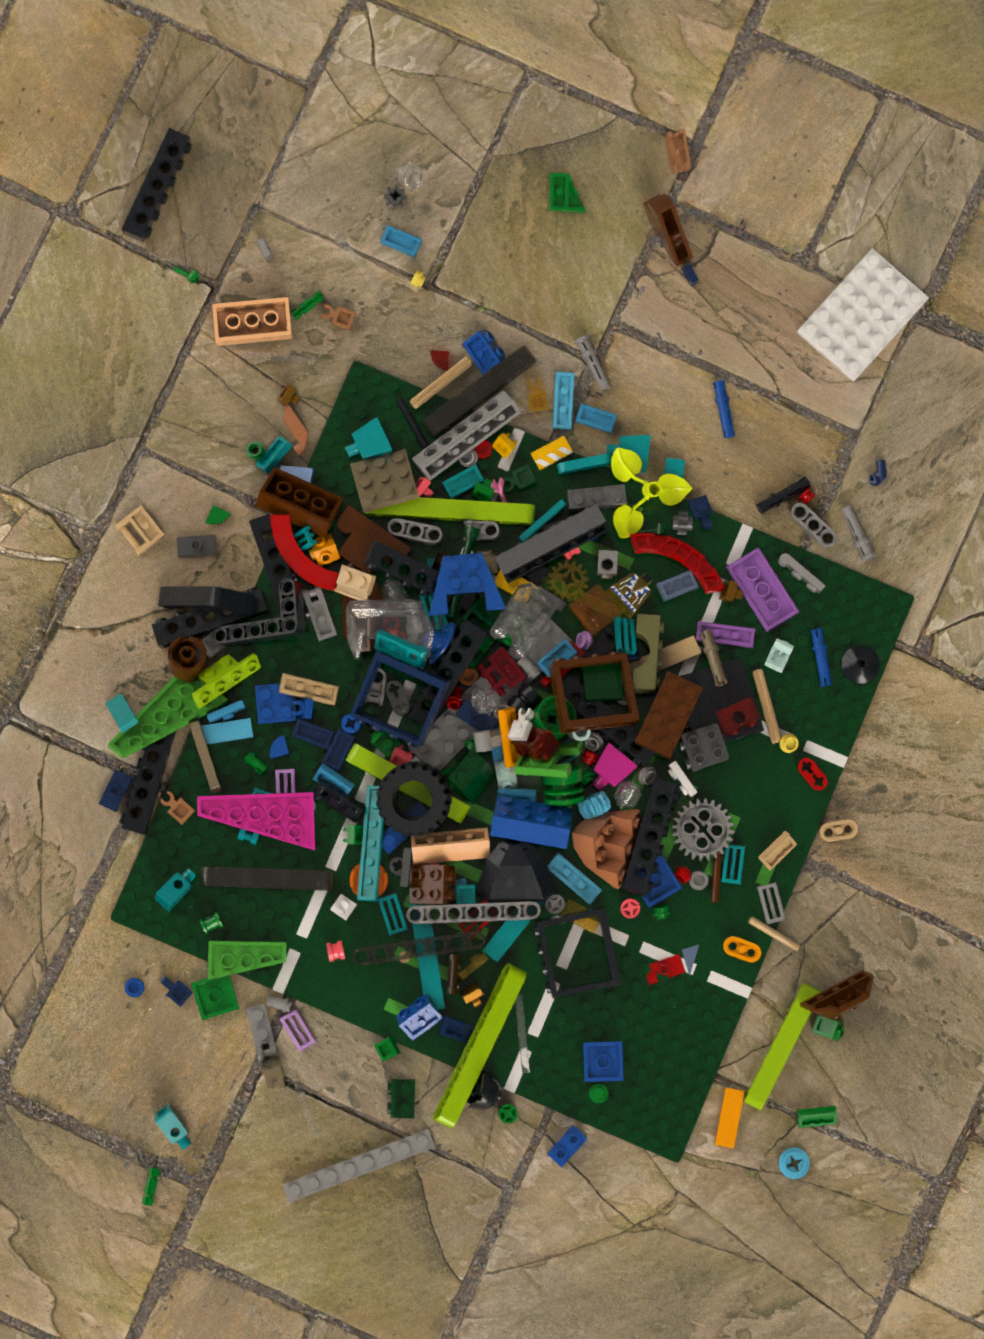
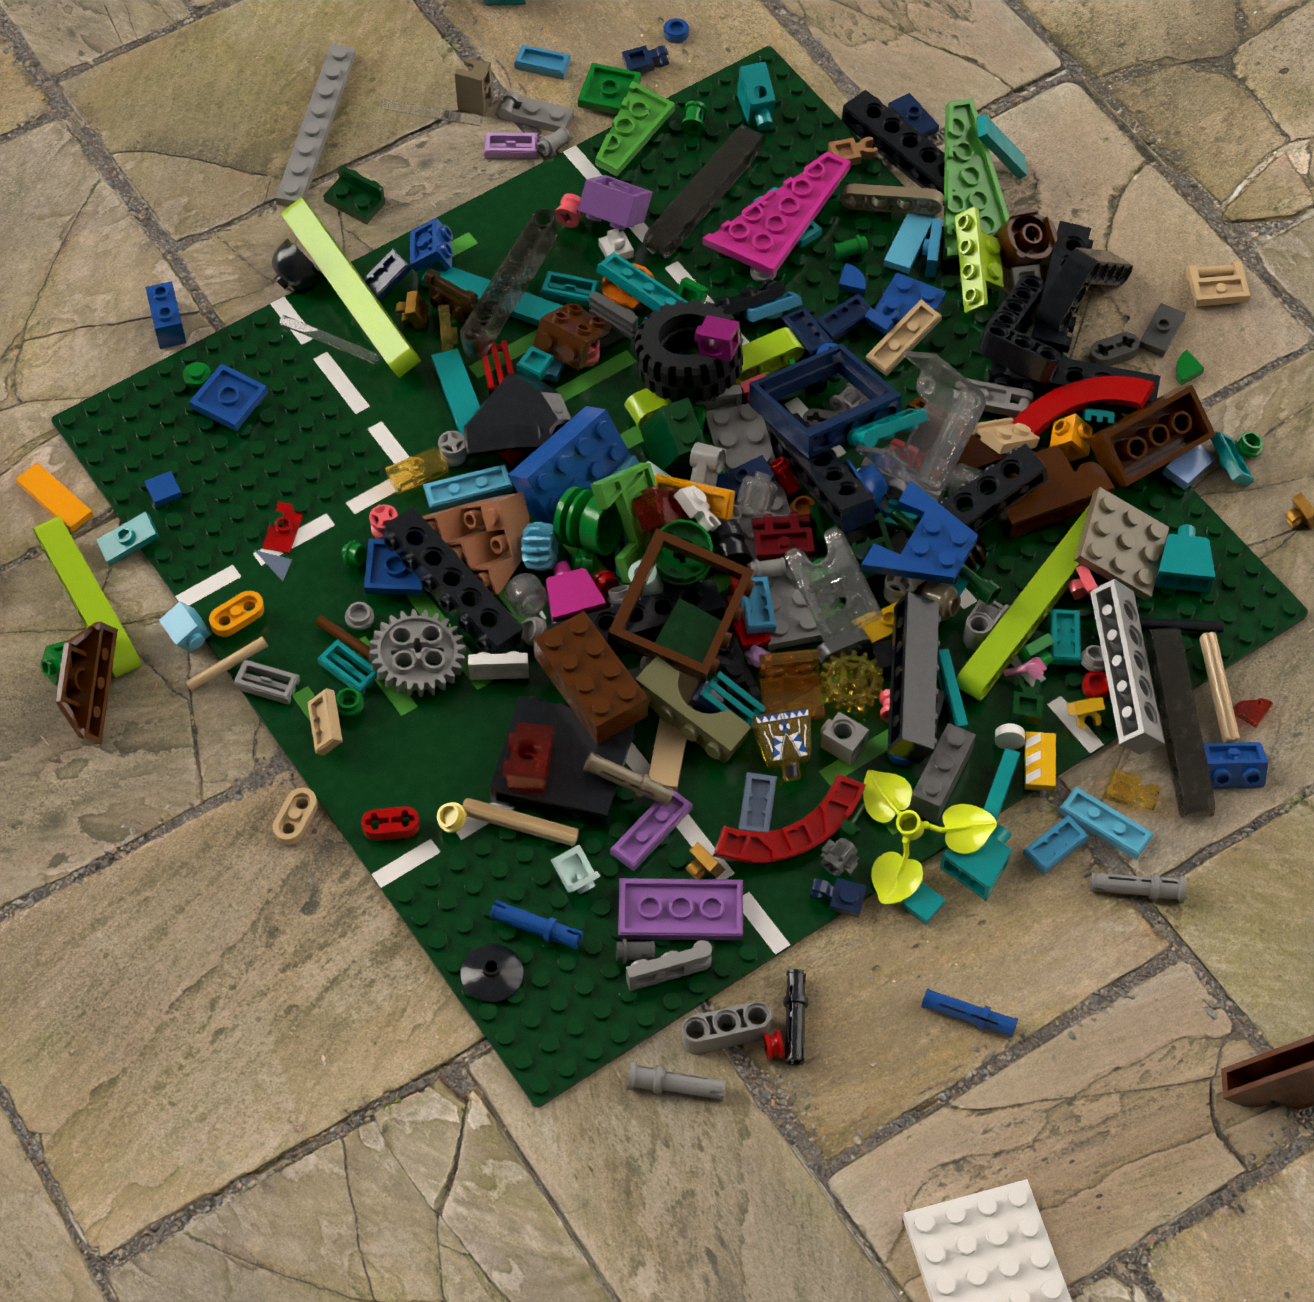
camera: 125 degrees right, 25 degrees down
lavender tile [275,769,296,794] -> none
nougat piece [283,404,309,456] -> none
green tile [374,1036,401,1062] -> none
light grey beam [388,518,443,546] -> none
light grey beam [407,902,541,924] -> none
light nougat brick [411,828,490,865] -> none
green wheel [499,1104,518,1124] -> none
black window [533,906,621,998] -> none
red plate [674,866,691,884] -> none
dark grey bracket [678,724,729,773] -> none
dark blue tile [683,264,699,287] -> none
dark blue arm [868,460,887,486] -> none
none -> plate [97,511,160,566]
none -> blue tile [145,471,182,508]
none -> medium azure brick [159,601,212,653]
none -> green plate [335,688,364,717]
none -> dark azure tile [515,45,571,79]
none -> medium lavender brick [578,175,653,230]
none -> dark grey pin [616,939,655,964]
none -> magenta brick [695,315,741,361]
none -> white tile [995,723,1025,750]
none -> dark grey beam [1089,332,1140,366]

